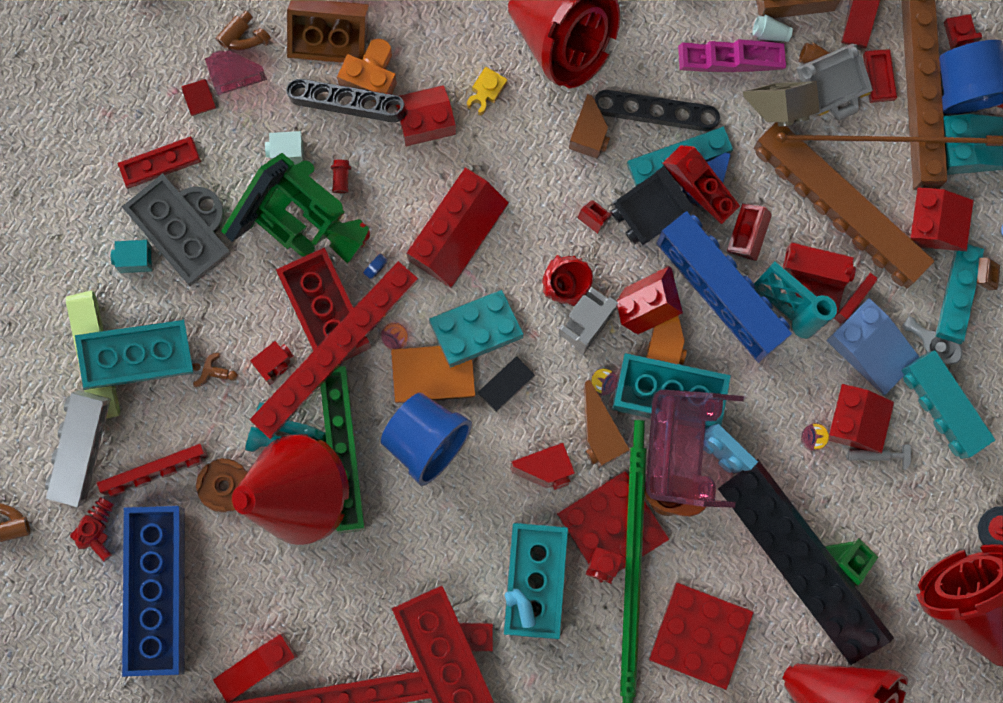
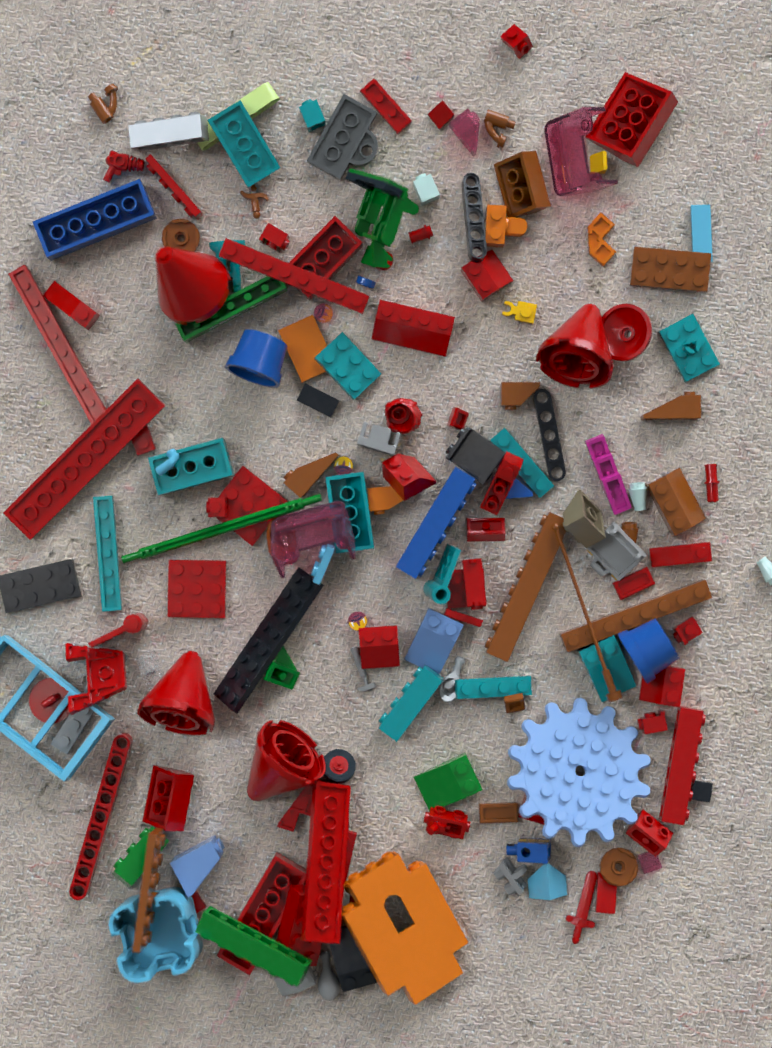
camera: 75 degrees right, 10 degrees up
red slope [510,443,575,490] -> none
red slope [910,188,974,251] -> none

